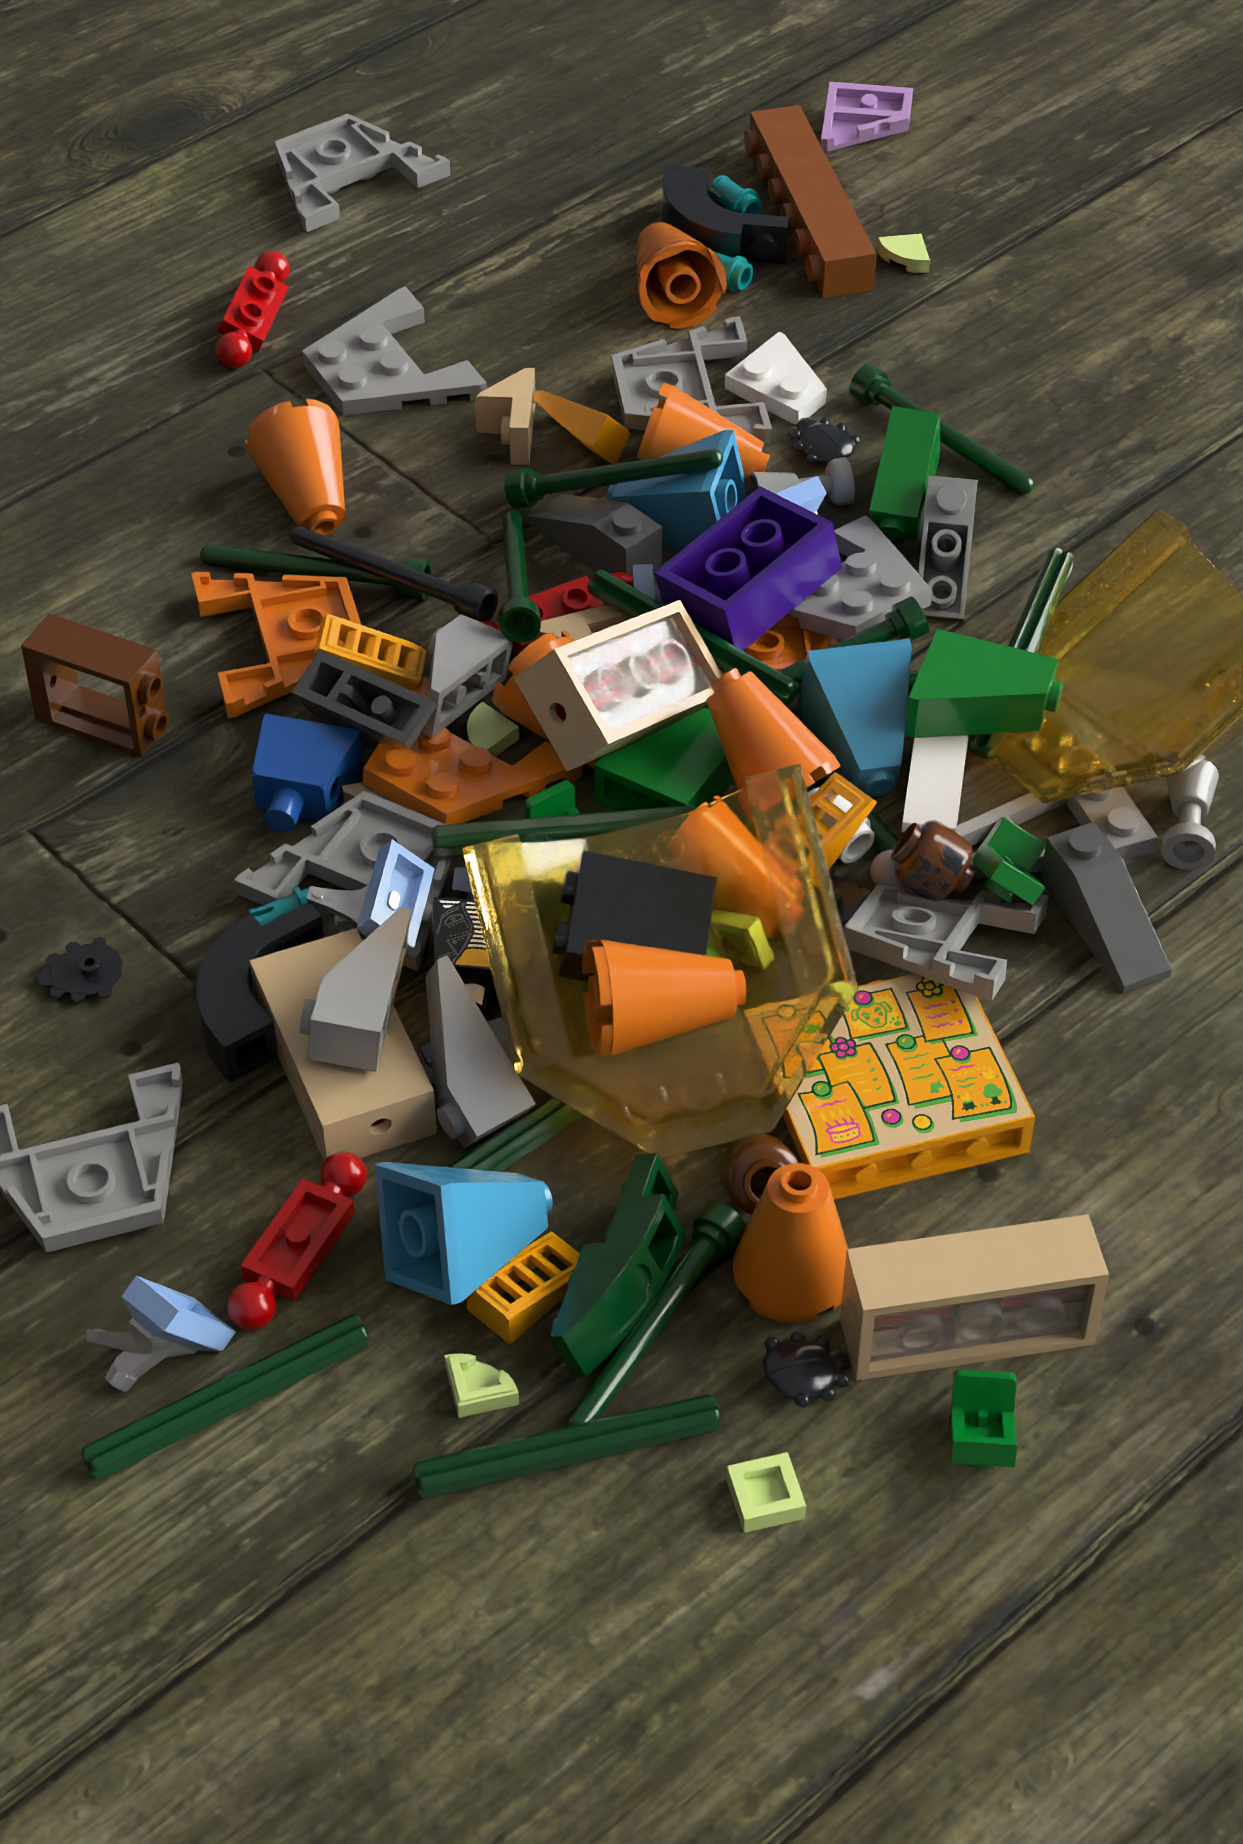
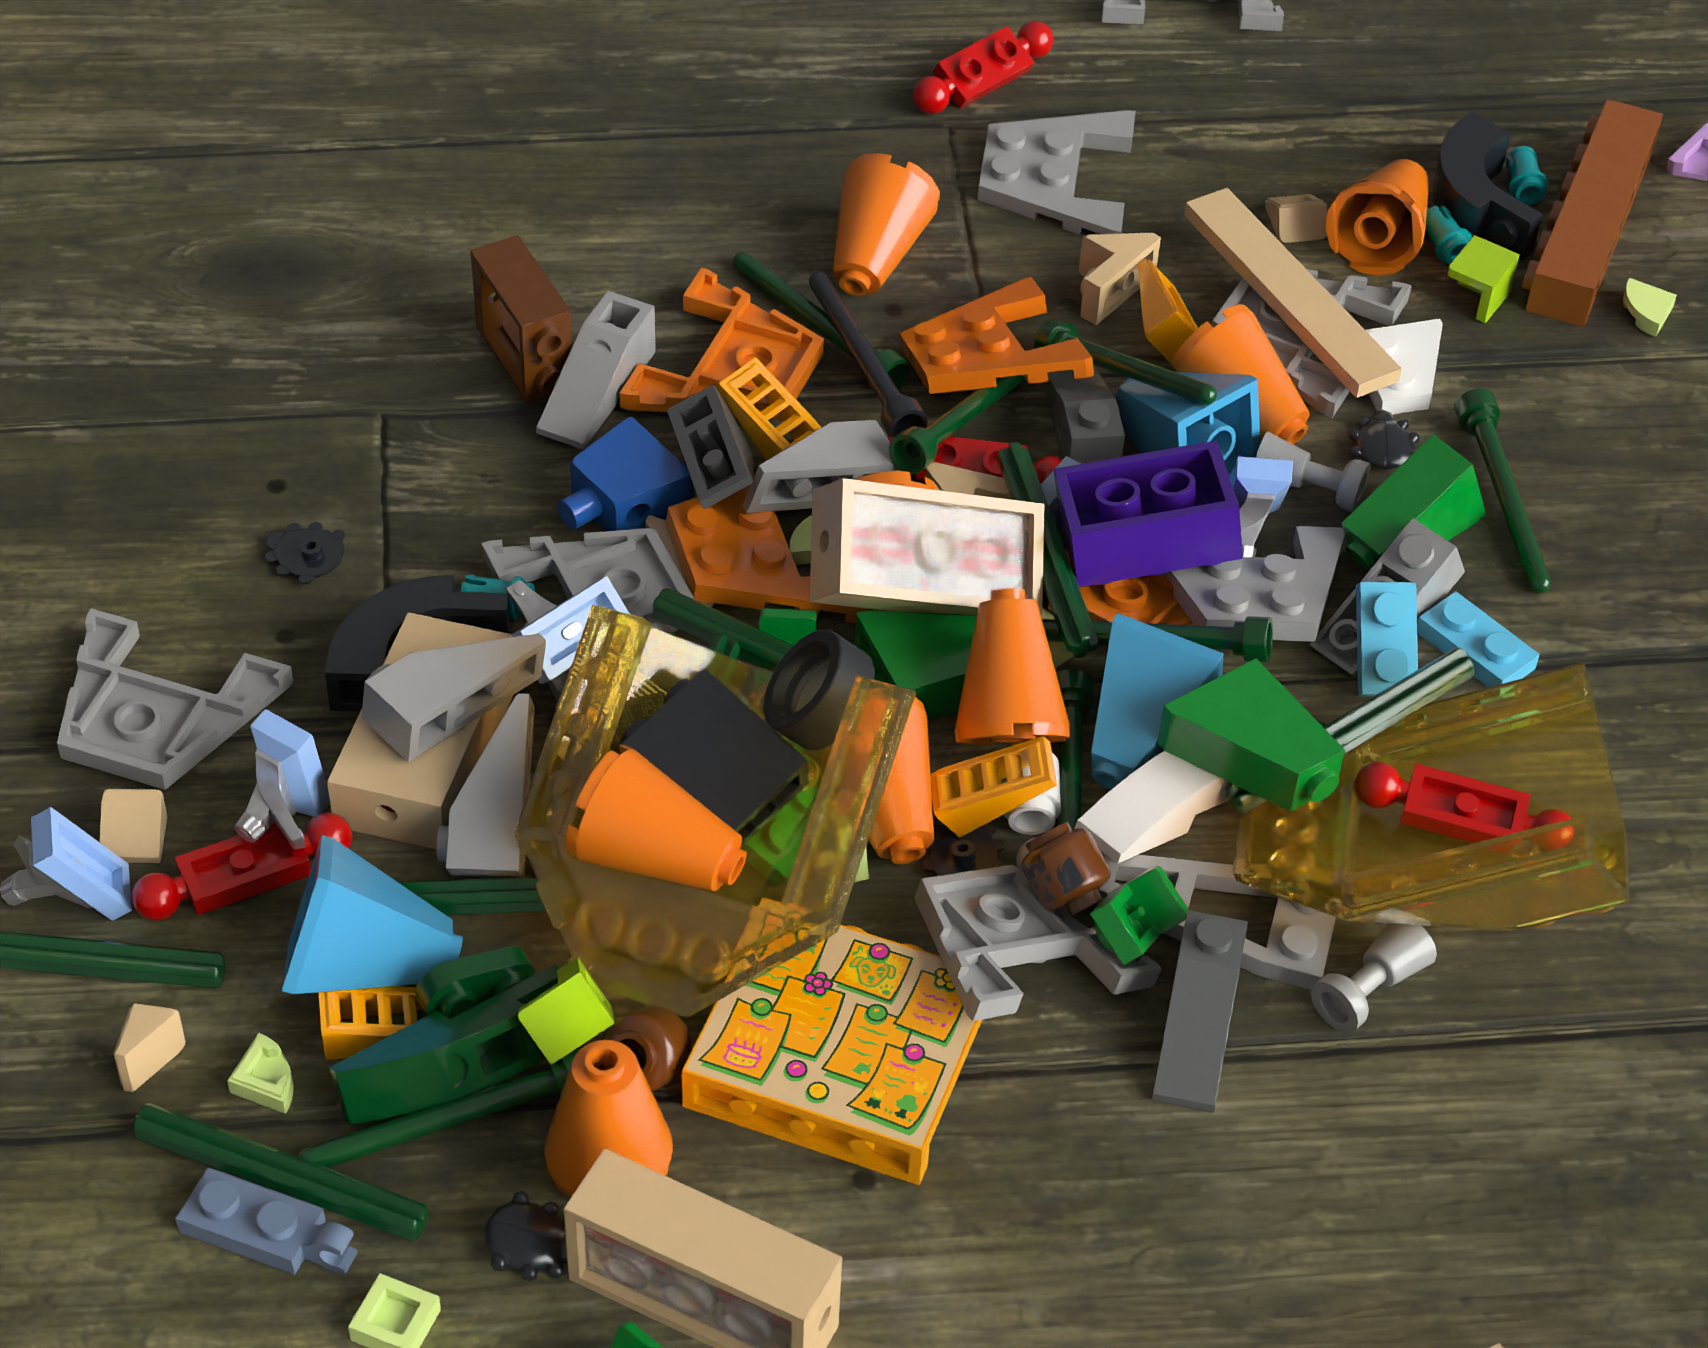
camera: 35 degrees right, 0 degrees up
none -> tan slope [100,789,168,863]
none -> tan slope [113,1003,186,1092]
none -> sand blue plate [176,1168,358,1275]
none -> piece [234,709,330,849]
none -> dark green plate [415,946,536,1019]
none -> lime panel [518,957,615,1065]
none -> light grey slope [536,291,656,450]
none -> black tyre [763,630,875,750]
none -> orange wing [900,277,1094,394]
none -> tan tile [1184,188,1402,398]
none -> tan slope [1265,194,1327,243]
none -> red plate [1355,762,1577,856]
none -> medium azure plate [1356,582,1418,696]
none -> medium azure plate [1417,591,1540,696]
none -> lime panel [1448,235,1520,323]

